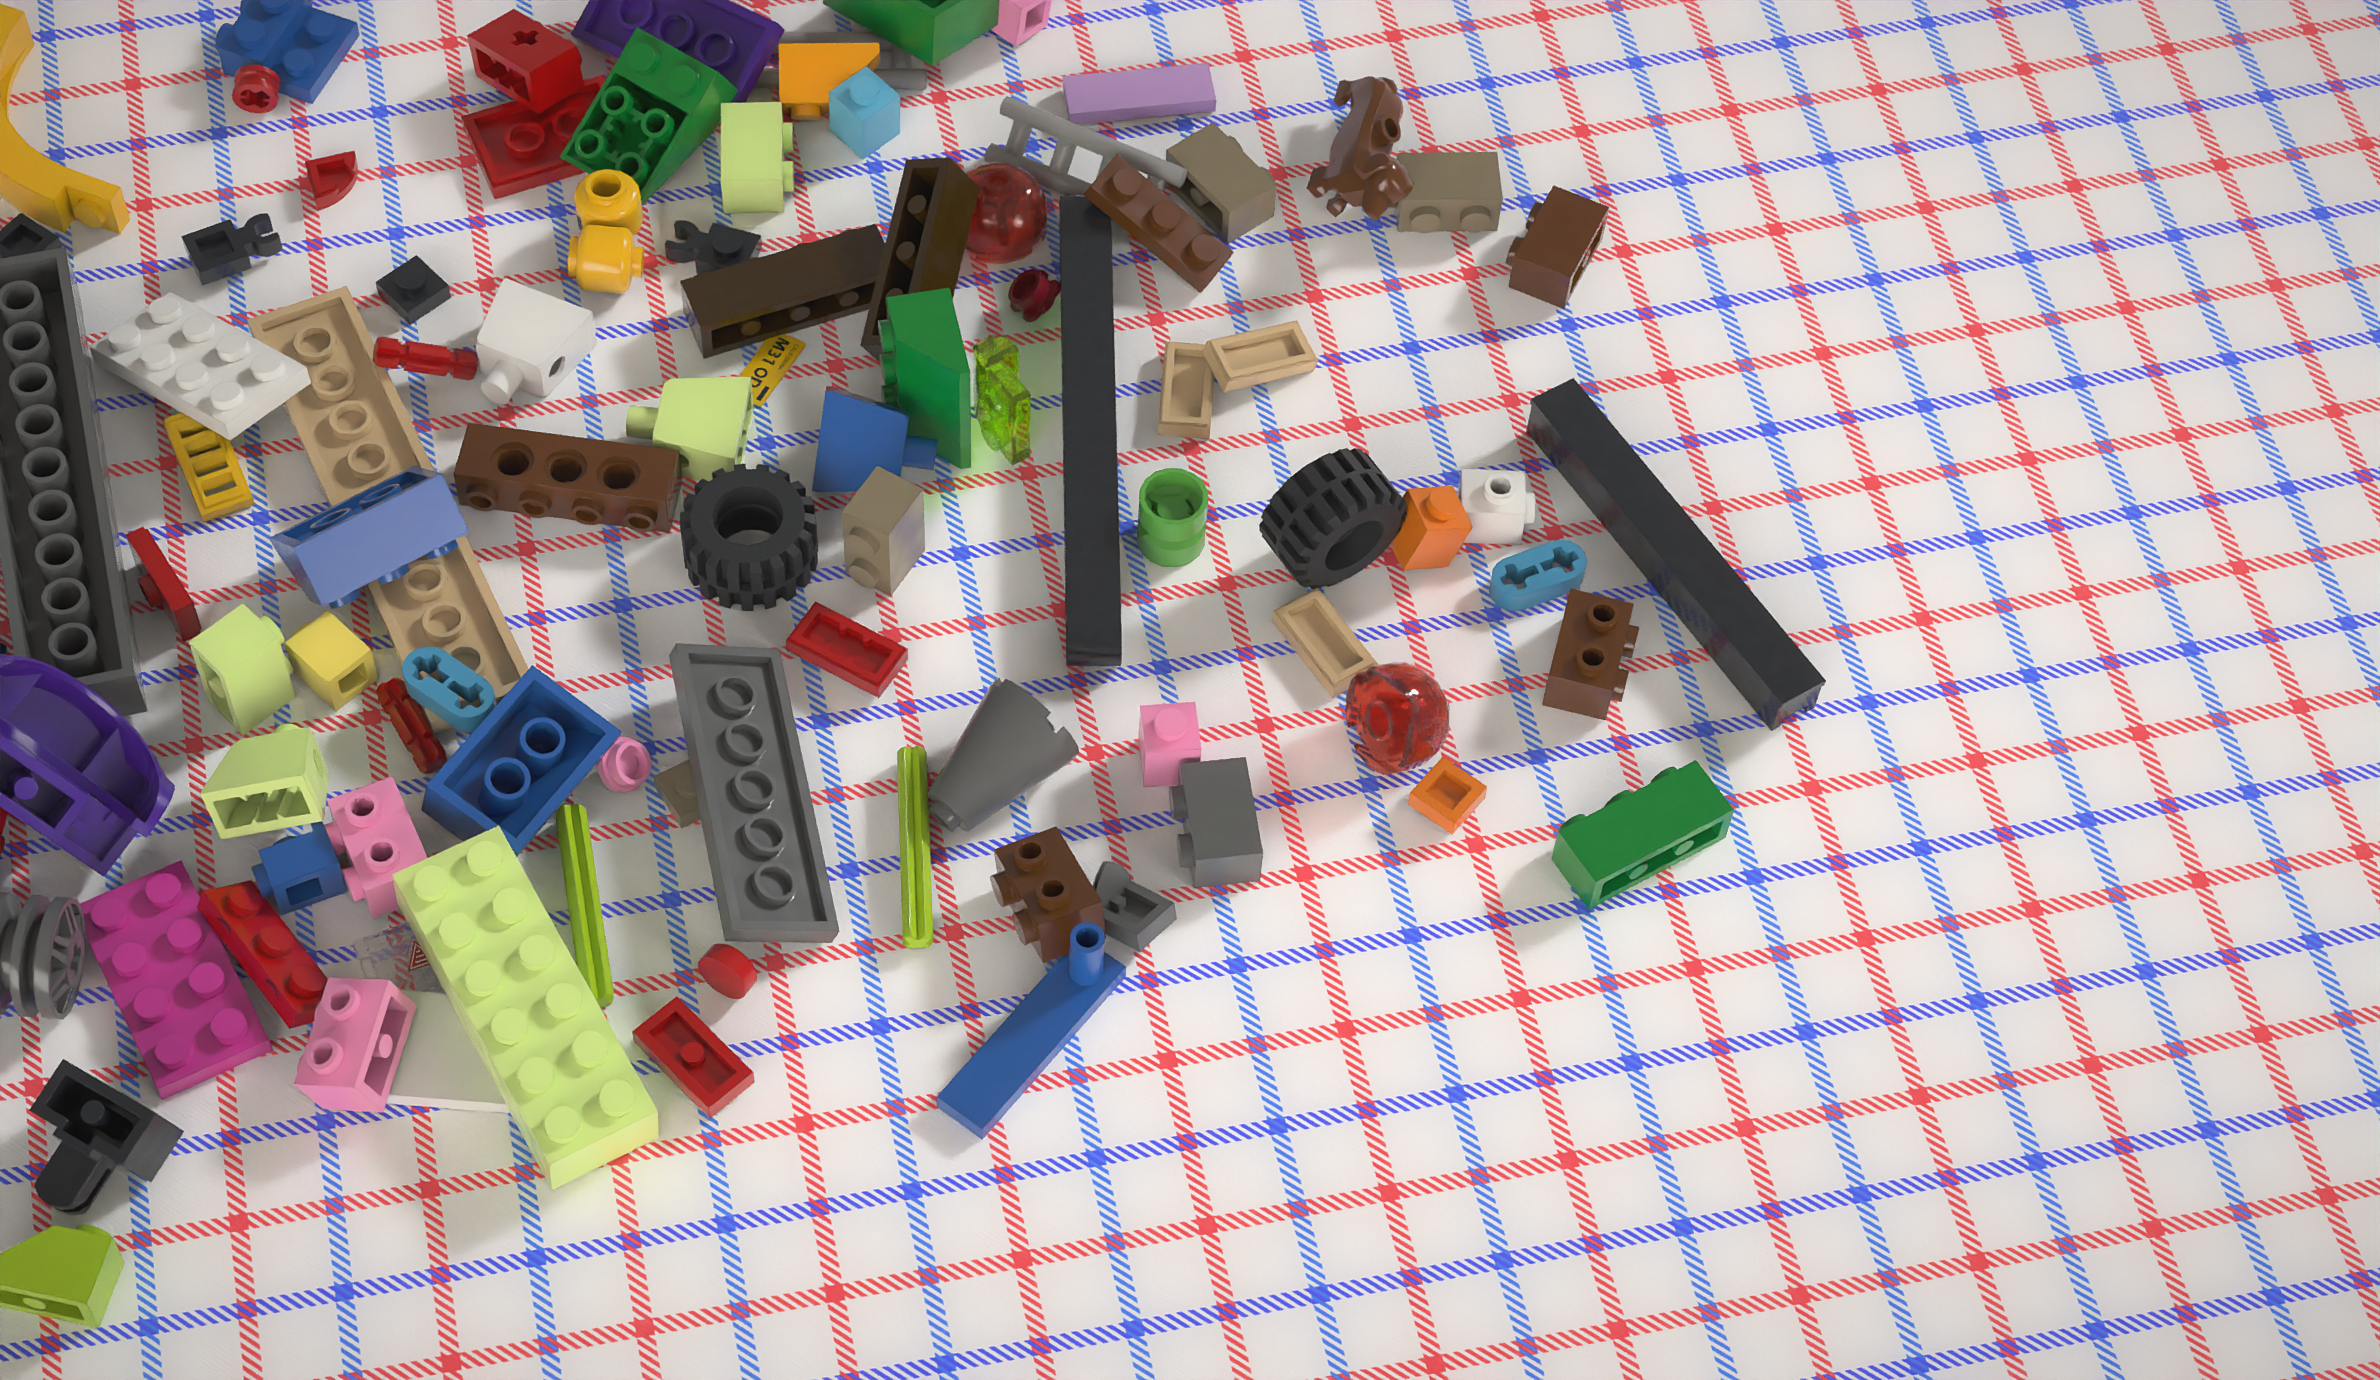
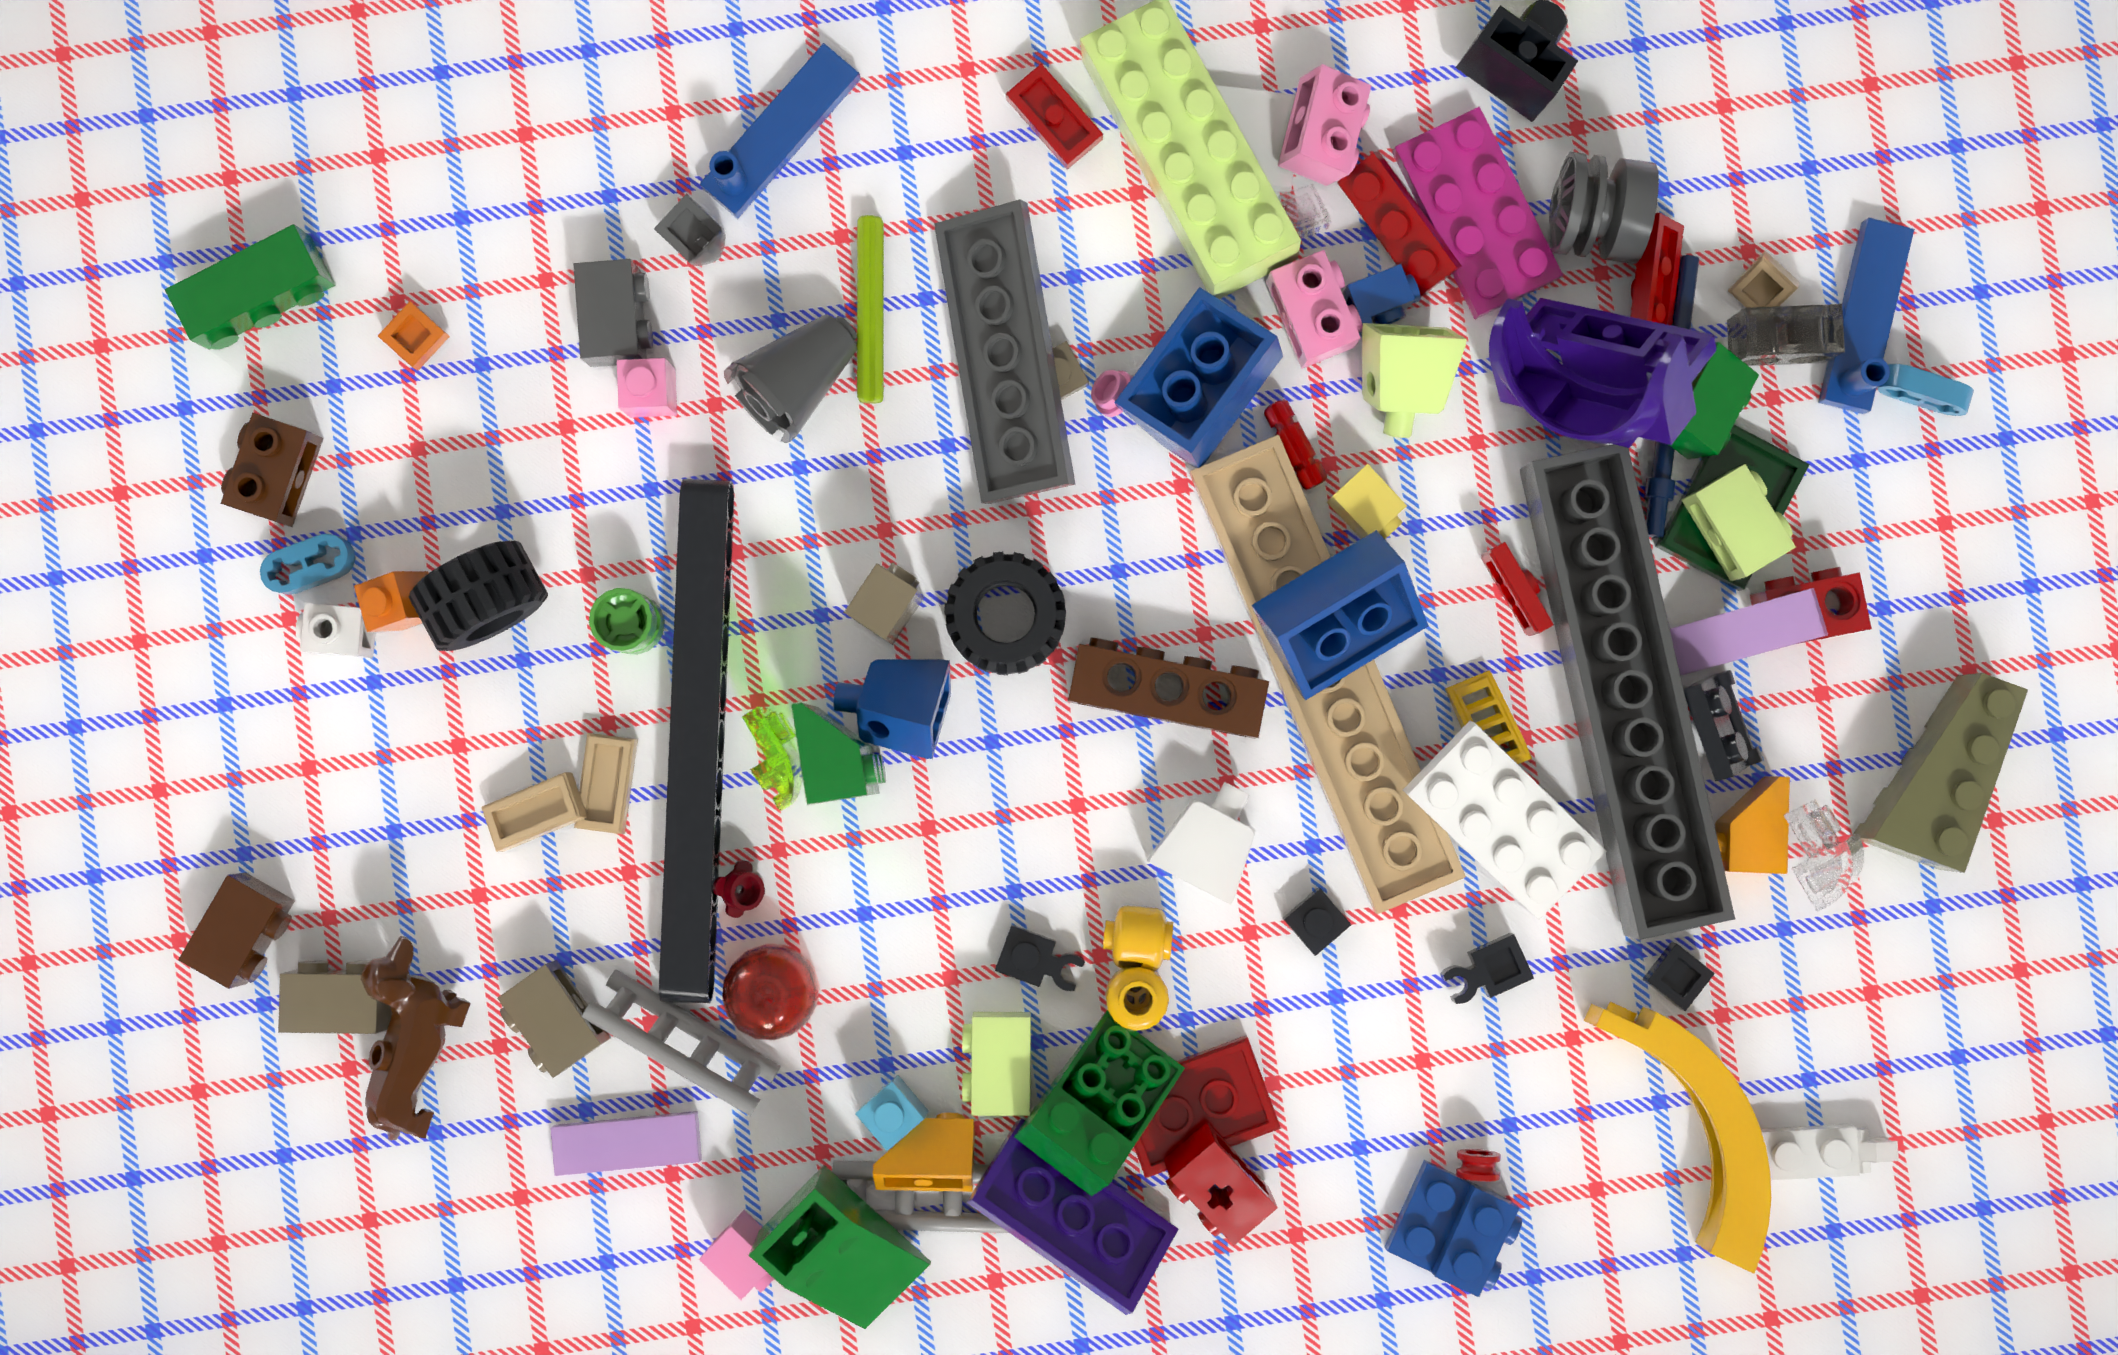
camera: 175 degrees left, 30 degrees up
yellowish green brick [189,603,296,736] -> none
red tile [305,150,358,210] -> none
red axle [373,337,478,381] -> none
dark azure beam [402,647,497,732] -> none
lime axle [556,803,614,1008] -> none
yellowish green torso [626,376,754,482] -> none
dark brown brick [680,223,885,359] -> none
red tile [698,943,757,999] -> none
yellow sticker [739,334,806,407] -> none
red plate [786,601,908,698] -> none
dark brown brick [860,157,980,362] -> none
reddish brown brick [990,826,1106,963] -> none
reddish brown plate [1083,154,1234,293] -> none
tan tile [1272,587,1378,698] -> none
clear red cylinder [1345,662,1450,775] -> none
black tile [1526,378,1826,731] -> none

